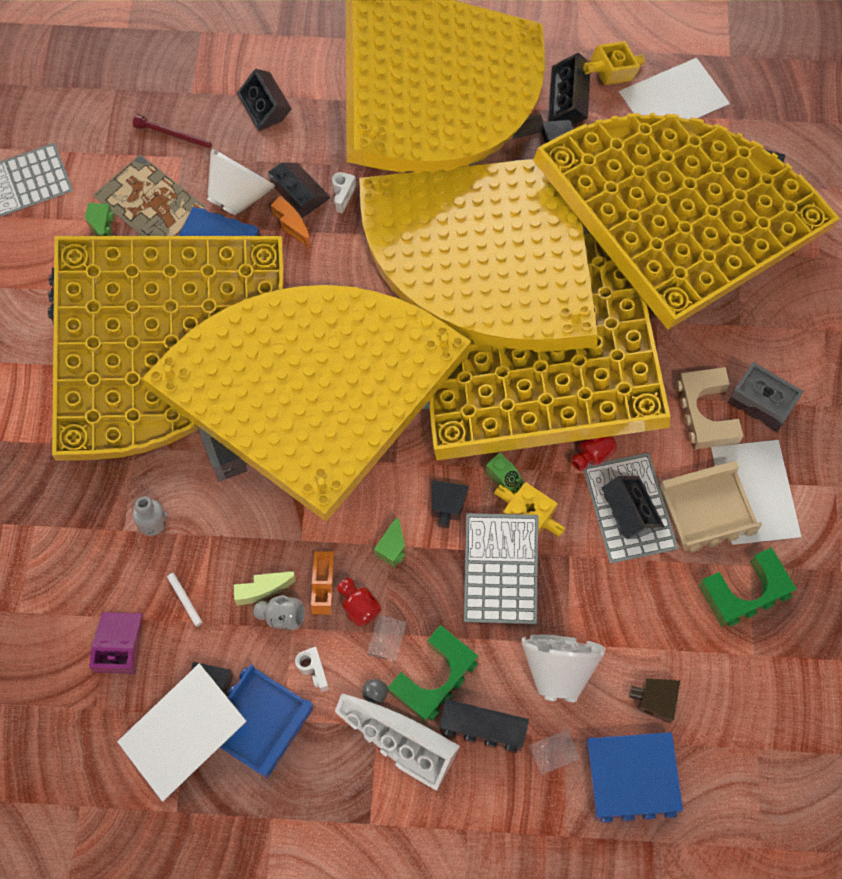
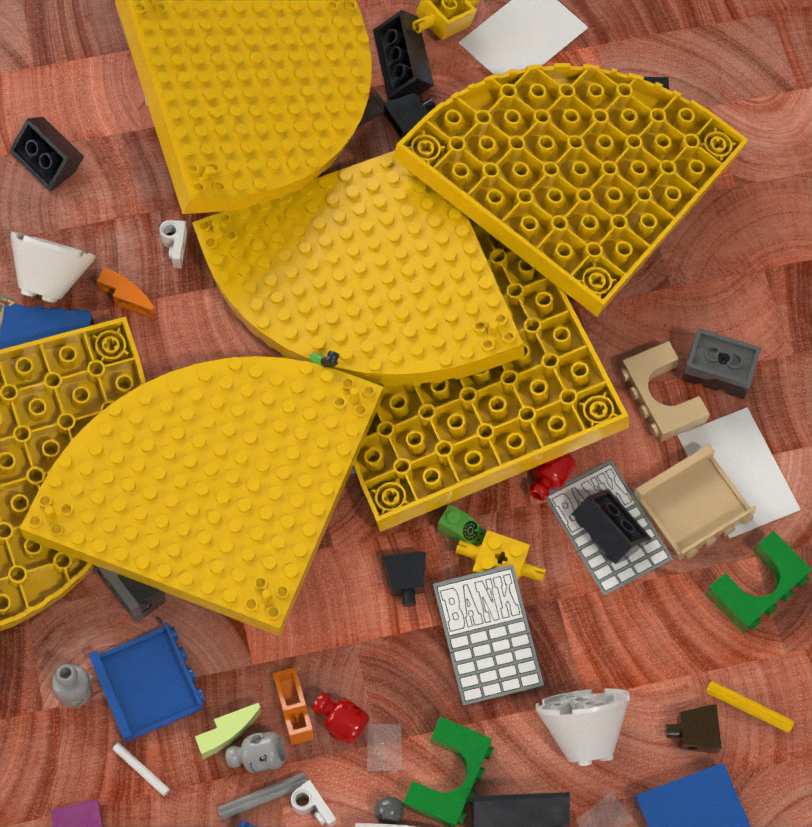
camera: 20 degrees left, 0 degrees up
black slope [268,162,330,218] -> none
bright green slope [374,518,406,567] -> none
none -> blue panel [88,621,206,744]
none -> light grey axle [218,773,308,820]
none -> black arm [309,350,340,368]
none -> yellow axle [706,681,794,733]

